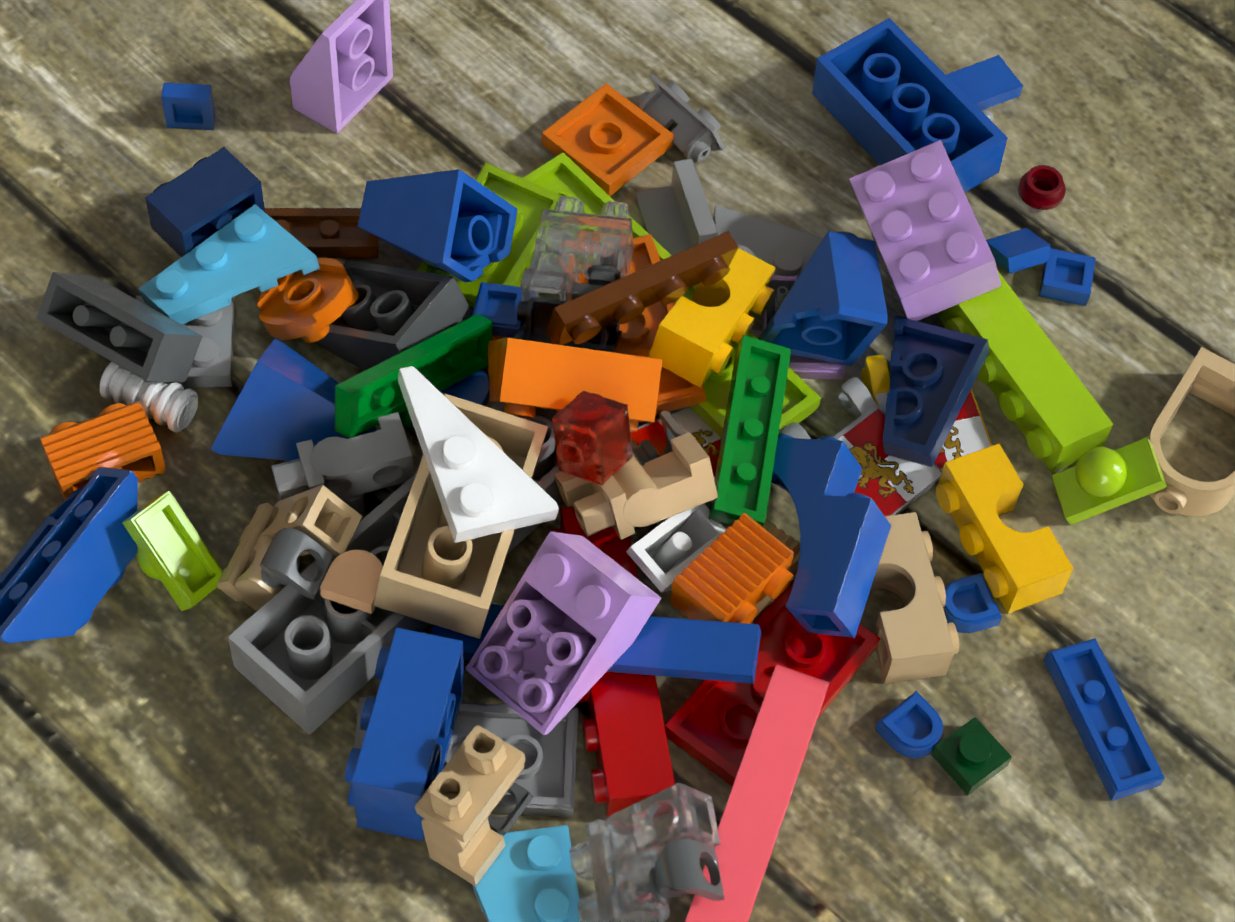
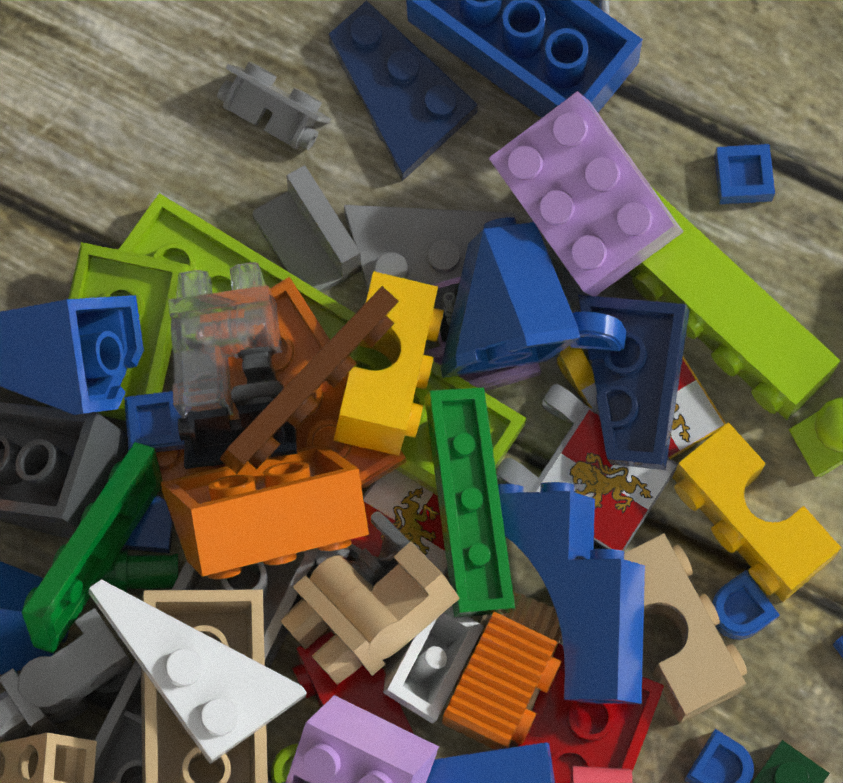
camera: 15 degrees left, 15 degrees up
orange plate [541,83,674,196] -> none
clear red brick [552,391,633,485] -> none
blue tile [986,228,1051,274] -> none
dark red plate [1018,165,1066,210] -> none
none -> dark blue wing [329,0,478,181]
none -> blue tile [570,312,626,351]

